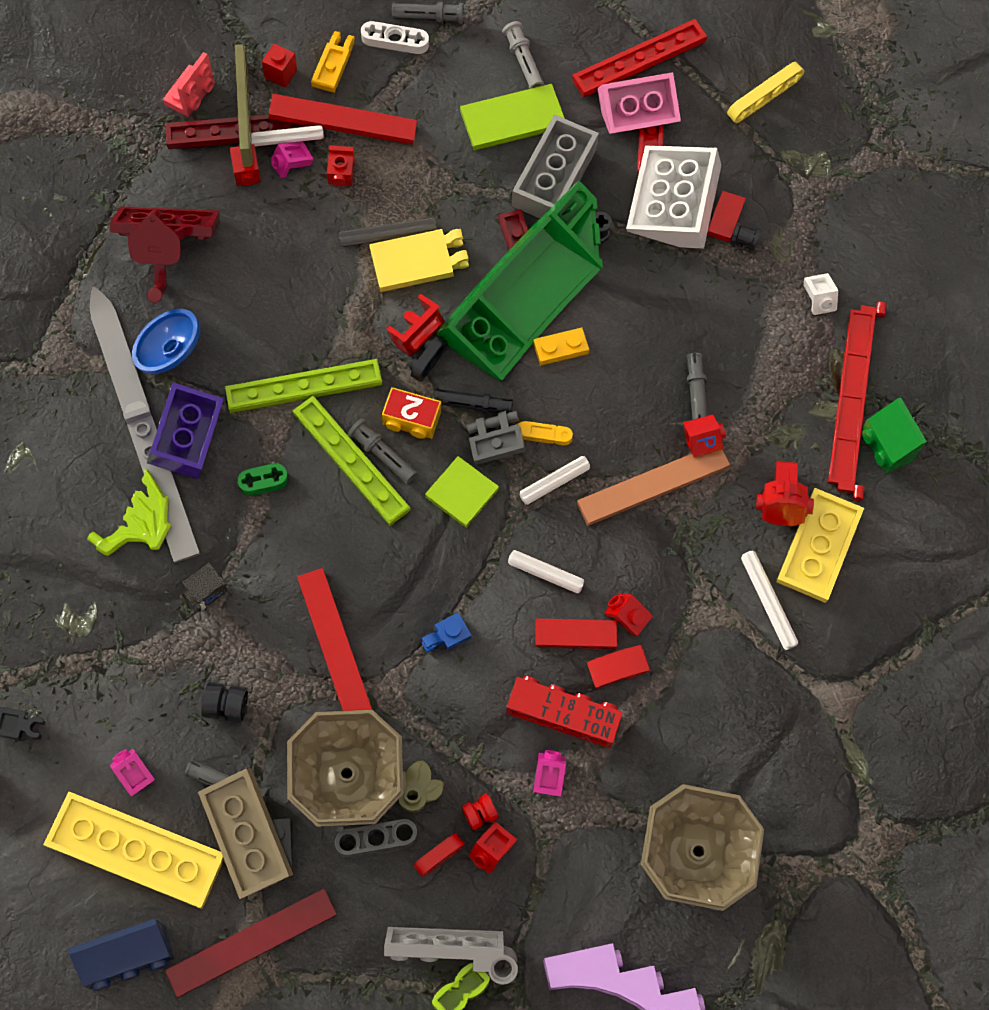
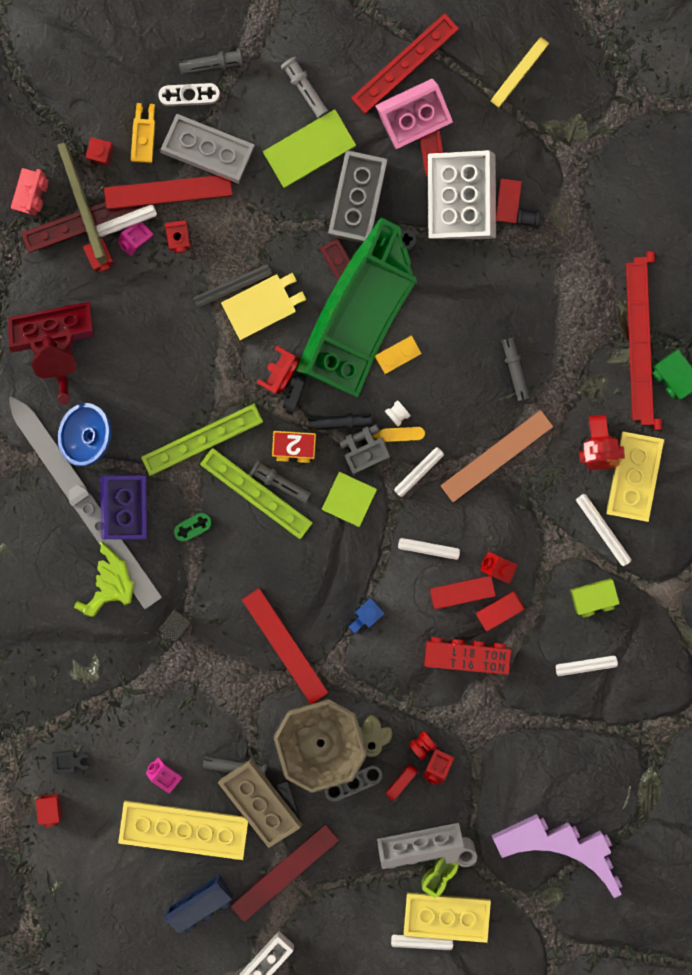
camera: 15 degrees left, 20 degrees up
black wheel [201,681,248,723] -> none
dark pink bracket [533,750,566,796] -> none
dark tan rock [641,784,764,911] -> none
red brick [683,414,726,458] -> none
white bracket [804,274,838,315] -> none
none -> light grey plate [160,114,254,184]
none -> white wheel [385,400,411,426]
none -> white axle [555,656,618,676]
none -> lime brick [570,579,619,617]

